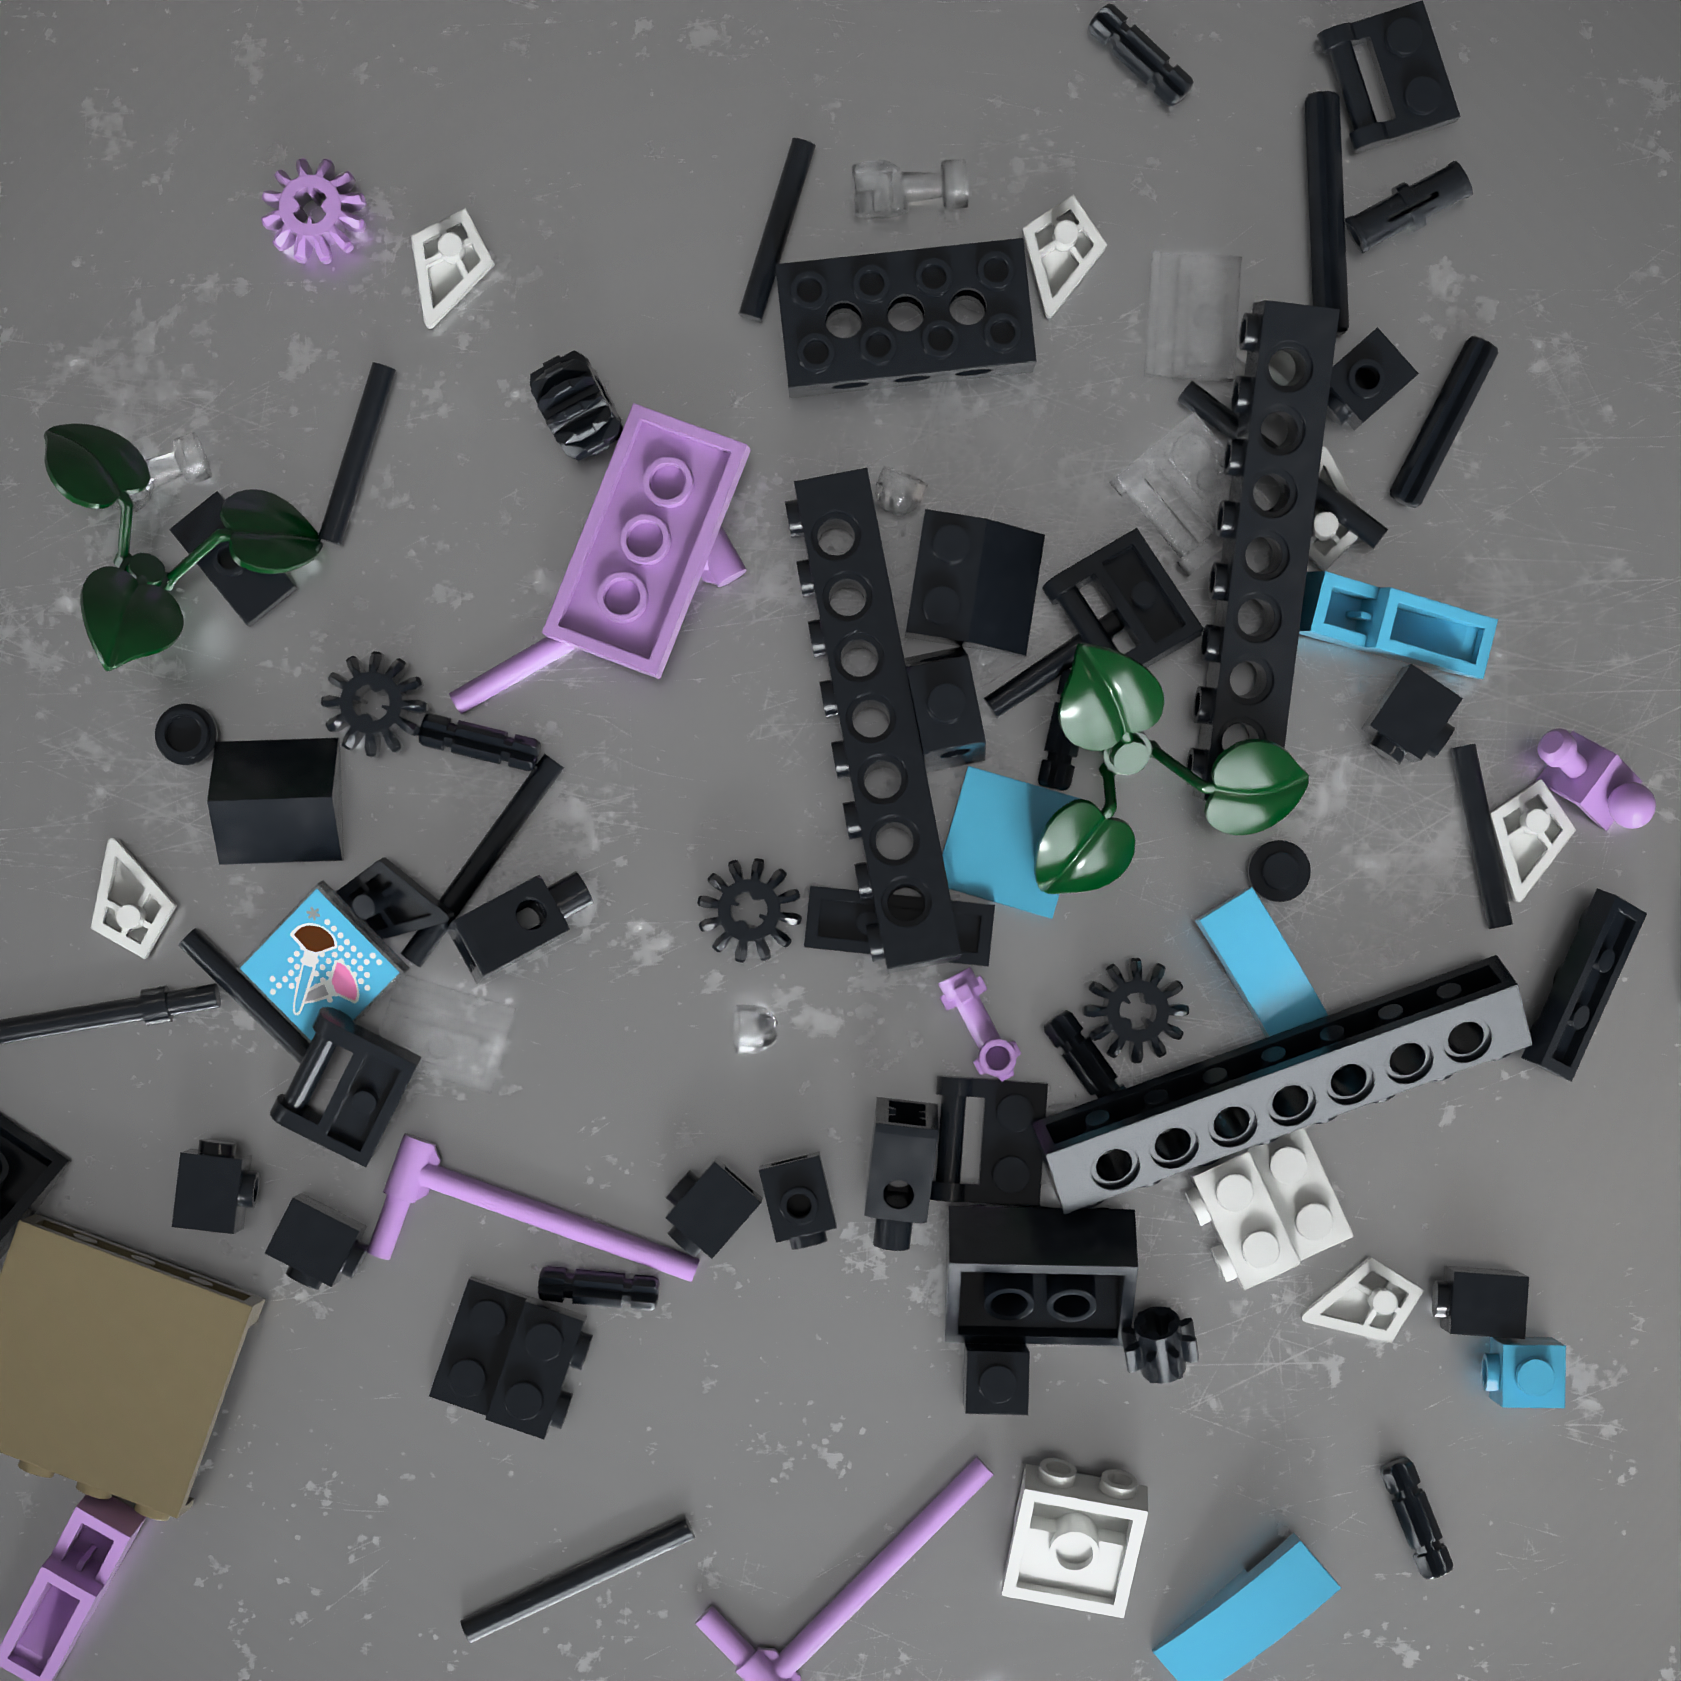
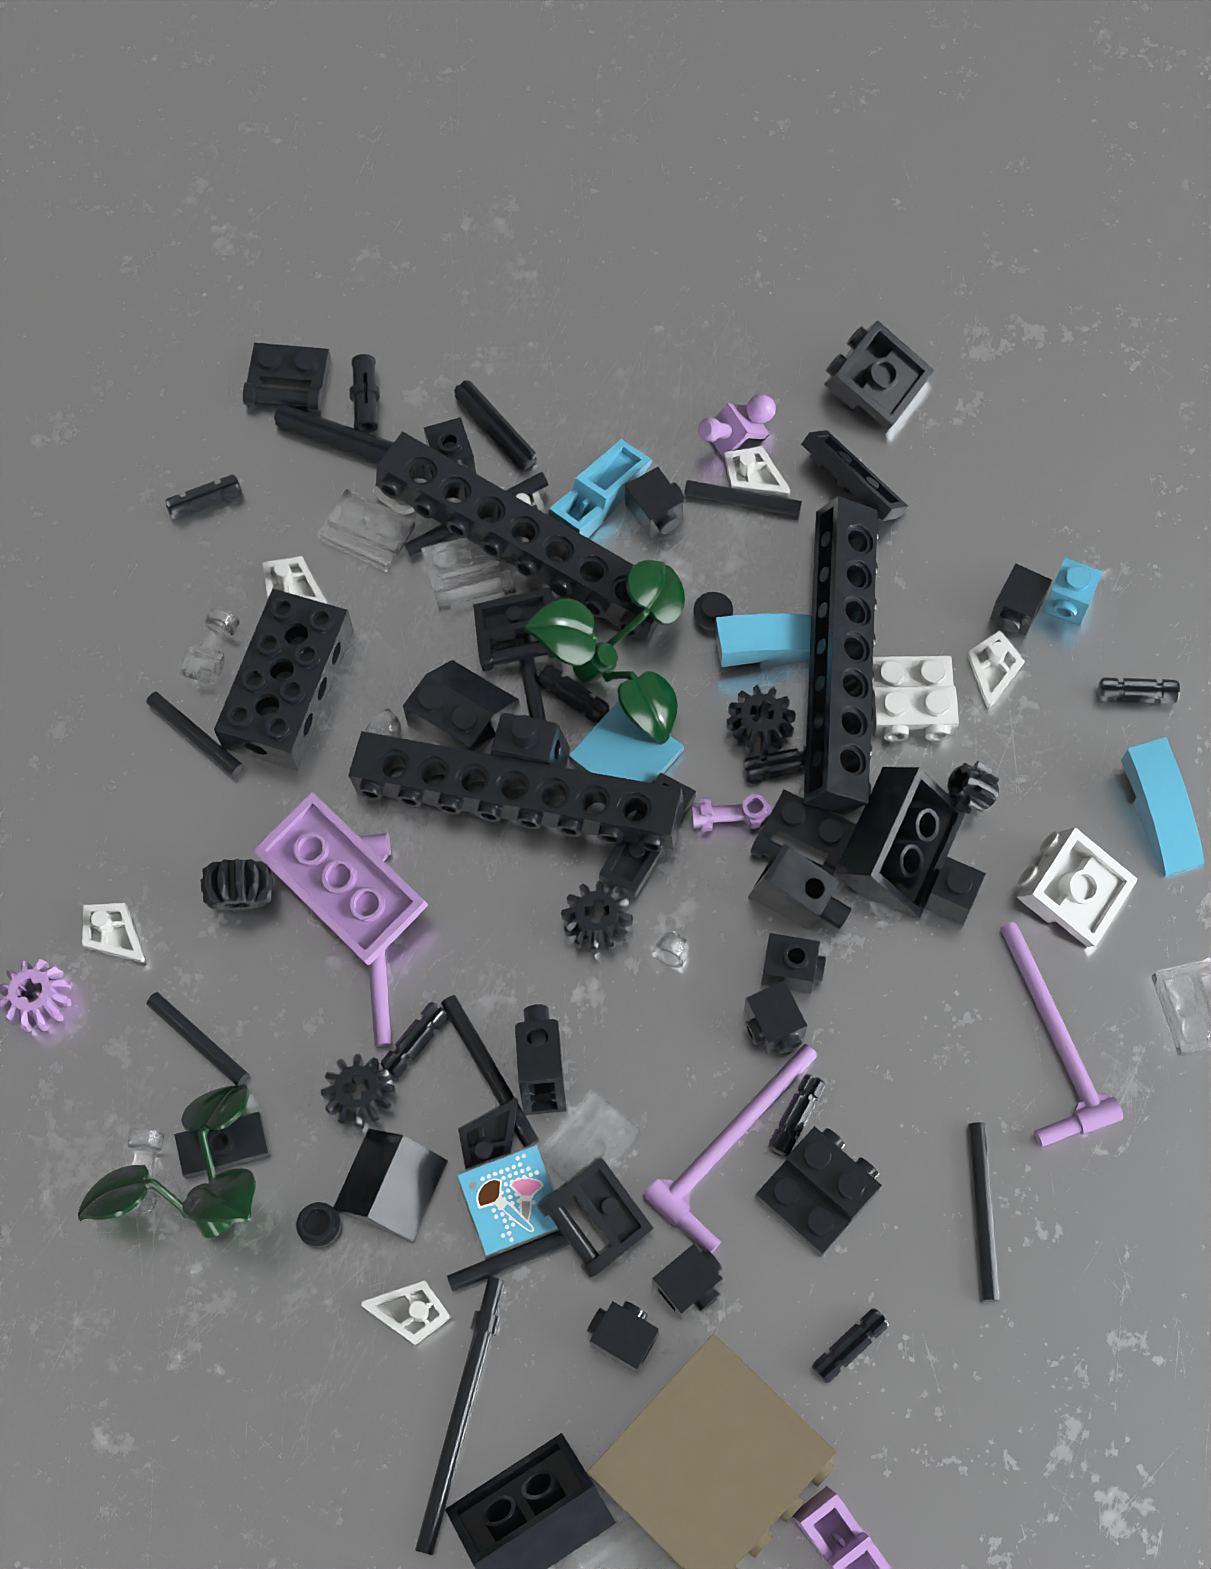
camera: 60 degrees left, 20 degrees down
none -> black axle [812,1308,889,1383]

